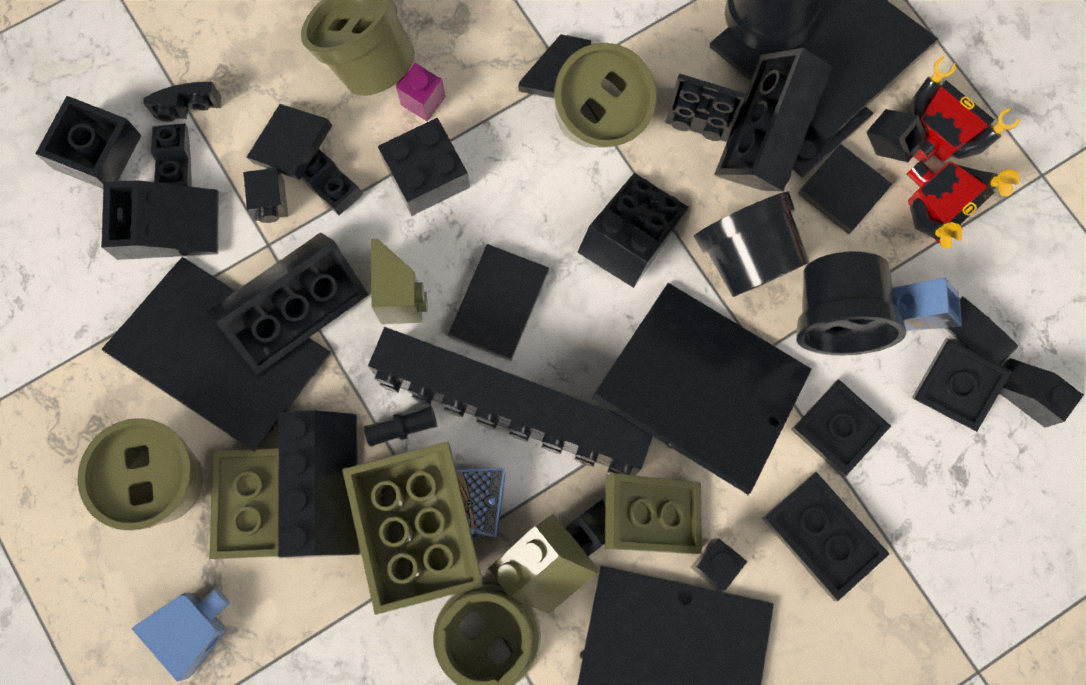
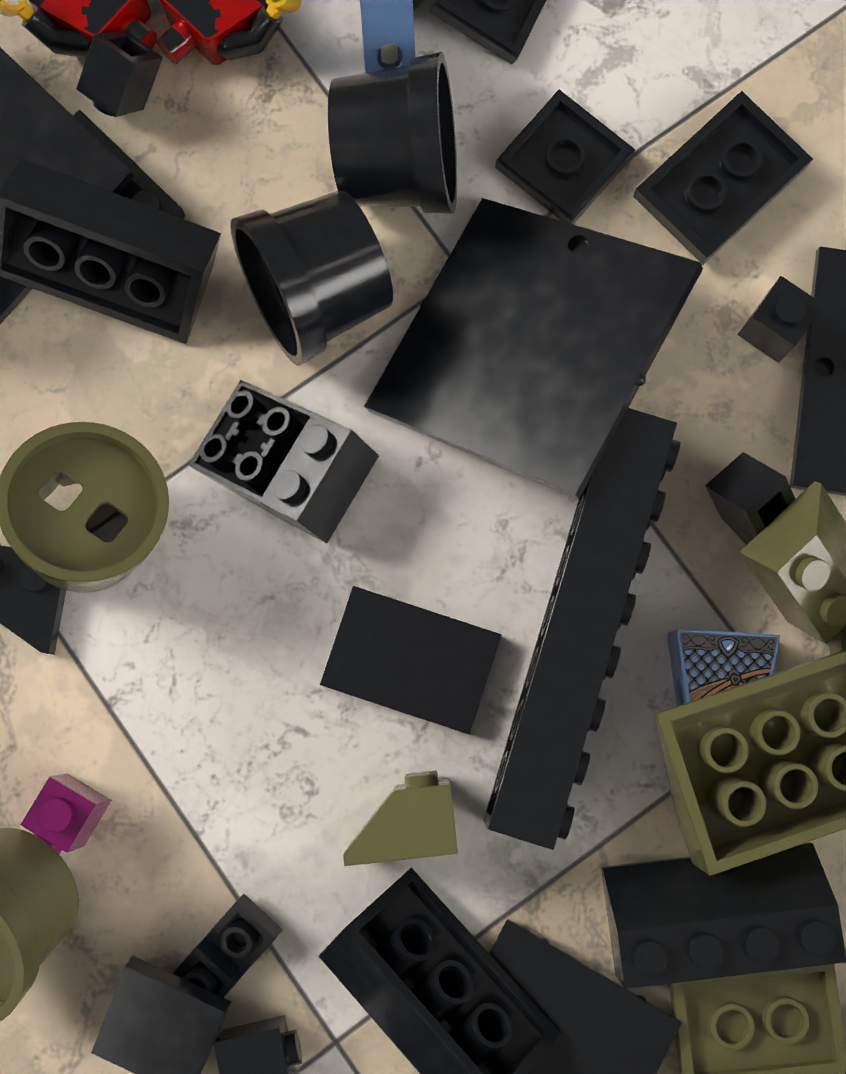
camera: 90 degrees left, 5 degrees up
black pin [364,405,438,447] -> none
black brick [378,117,470,216] -> none
olive plate [605,473,702,555] -> none
black slope [665,73,747,142] -> none
black tile [798,143,892,234] -> none

